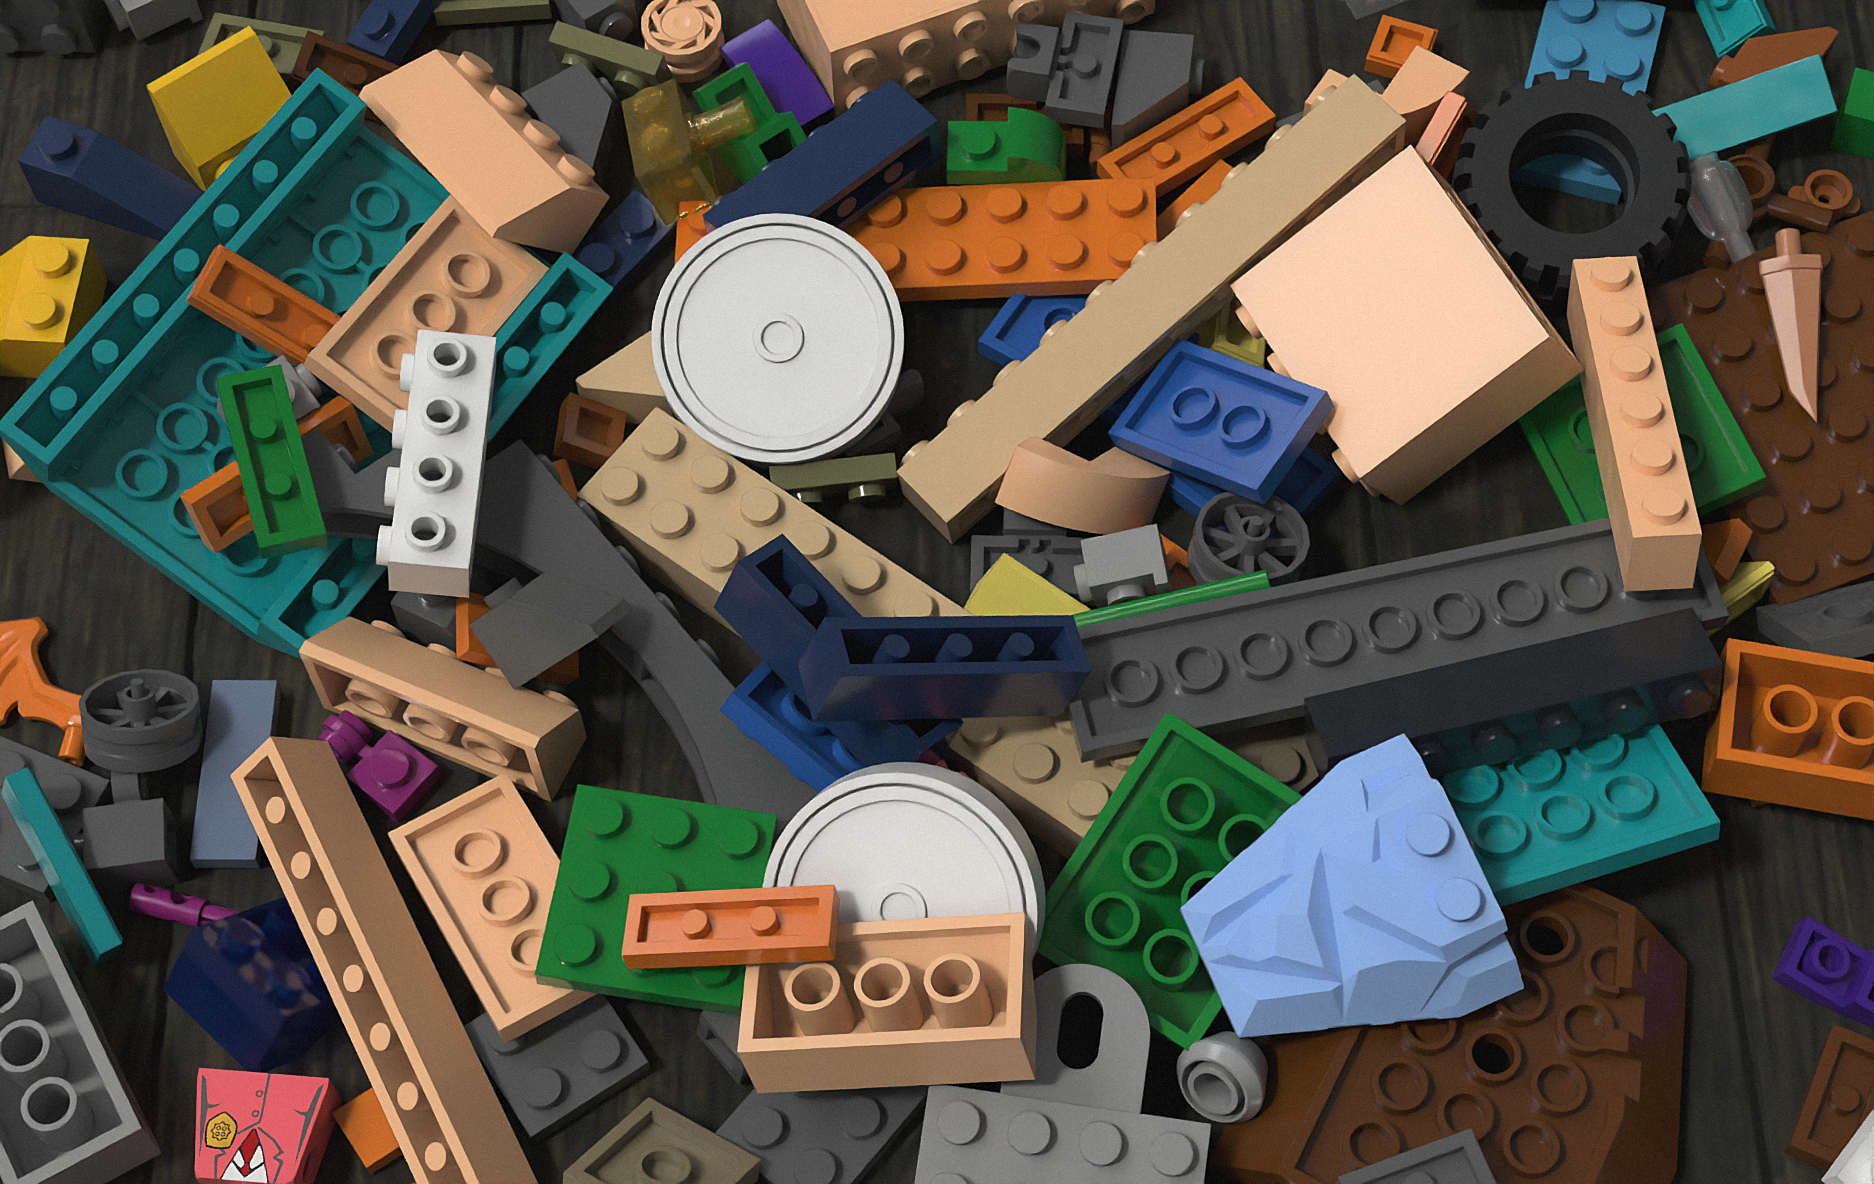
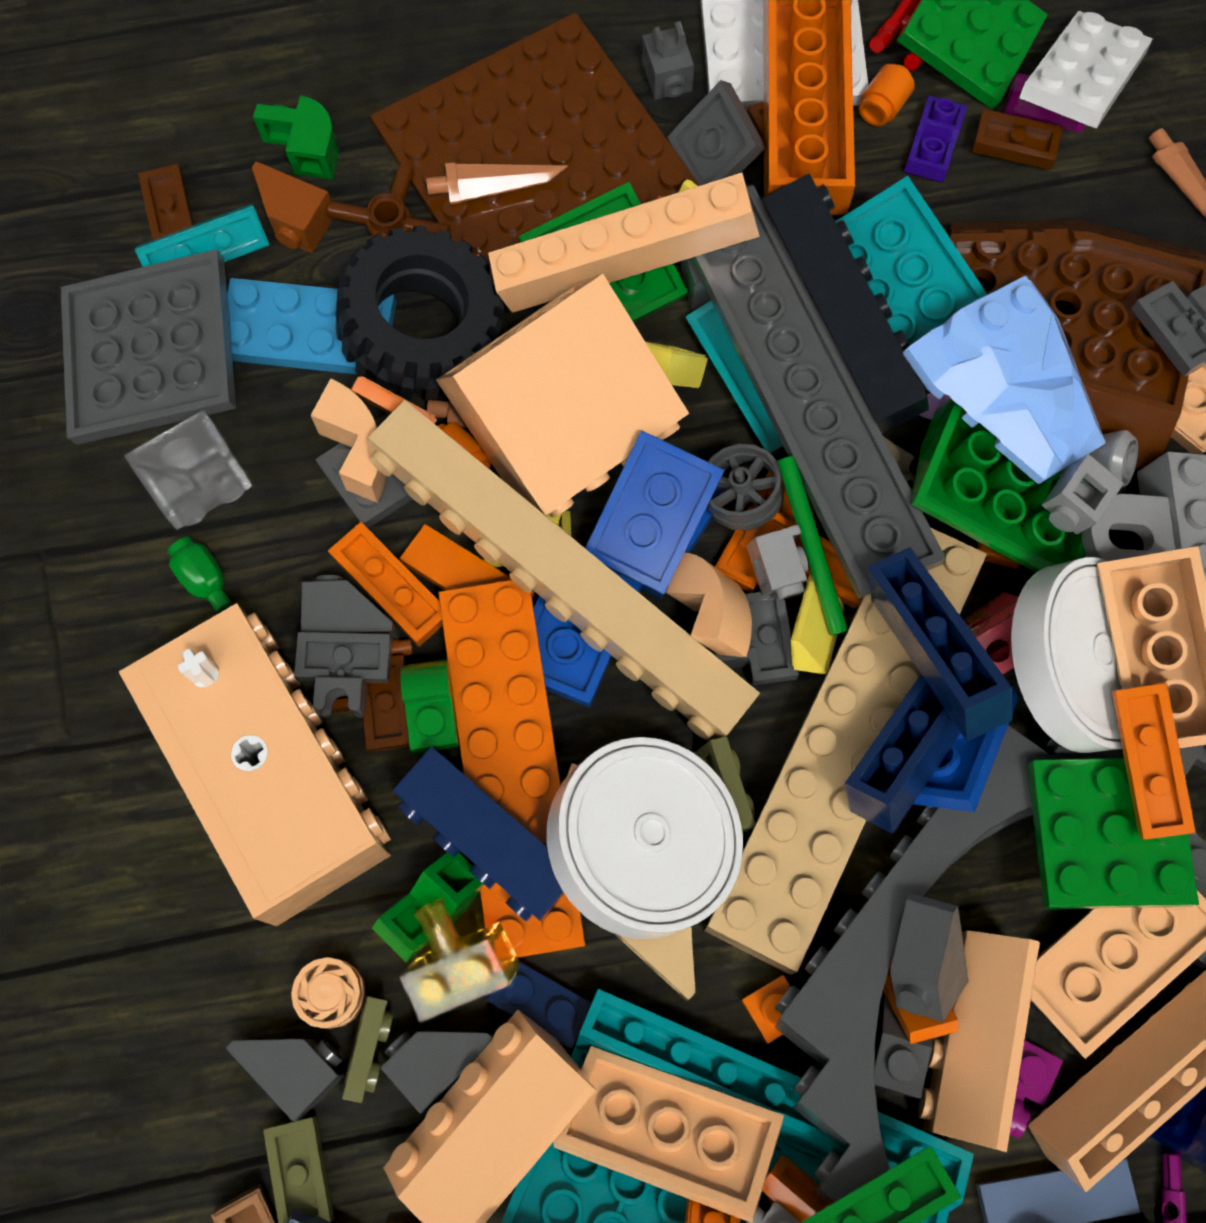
camera: 100 degrees left, 10 degrees up
white brick [376,329,496,598] -> none
dark orange plate [553,392,627,470] -> none
dark purple slope [719,19,835,130] -> none
orange tile [1364,15,1438,79] -> none
teal tile [1651,54,1839,163] -> none
clear plant [1685,151,1756,263] -> none
dark orange plate [1787,169,1861,226] -> none
none -> light yellow slope [646,342,708,388]
none -> light grey brick [1042,454,1124,534]

